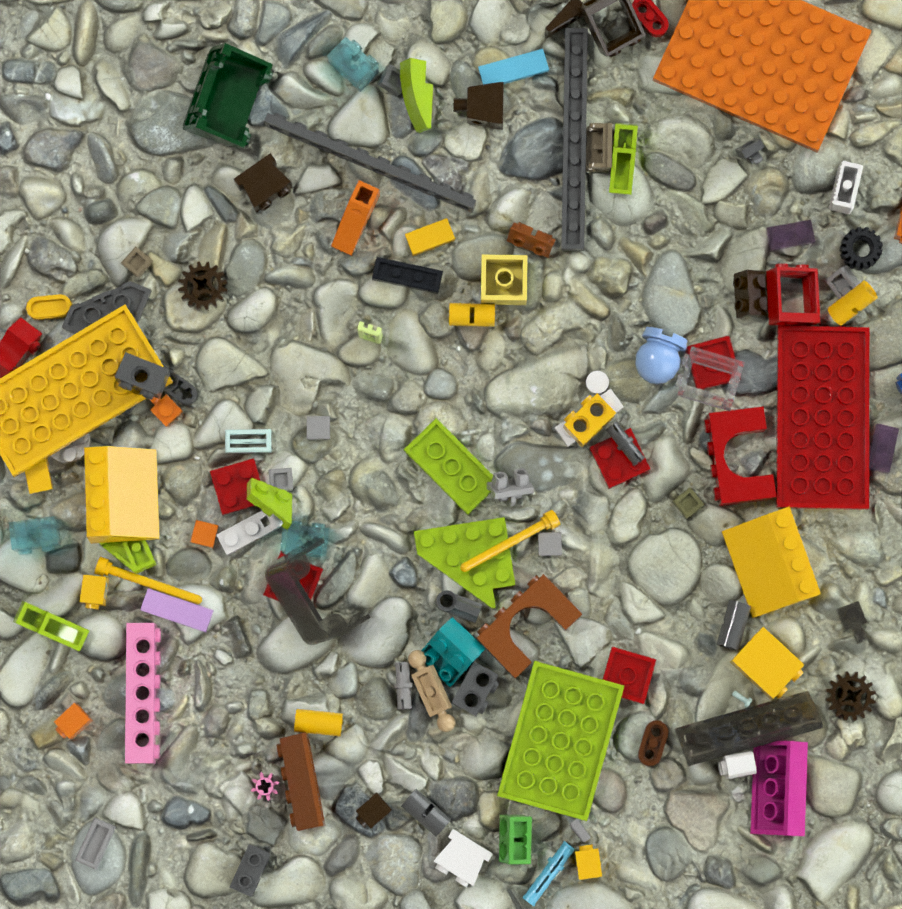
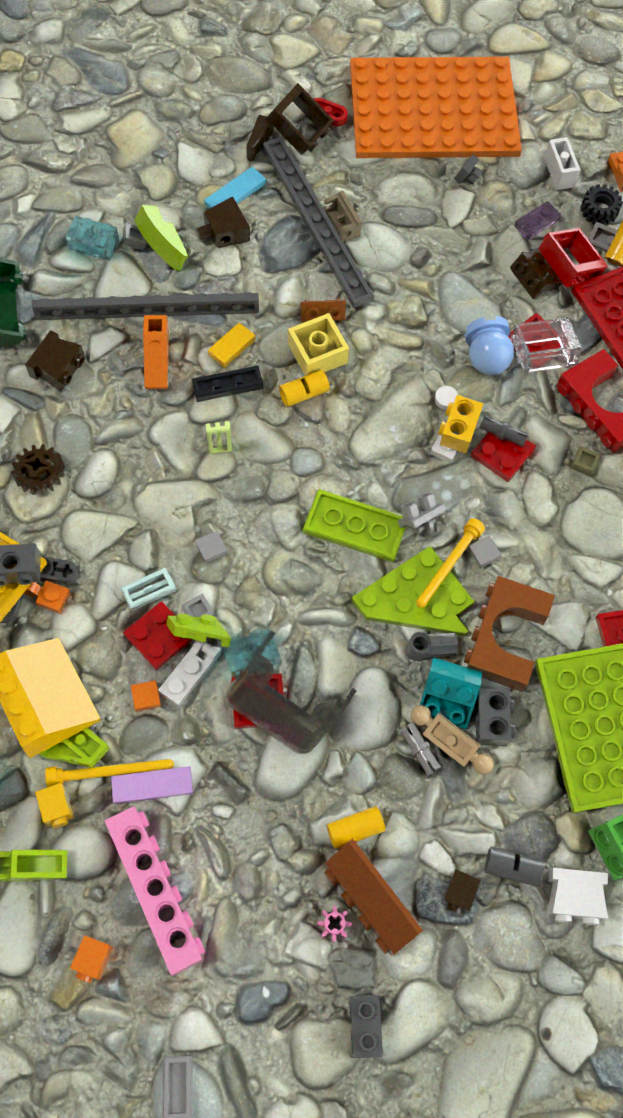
camera: 30 degrees left, 15 degrees down
lime slope [609,123,638,195] -> none

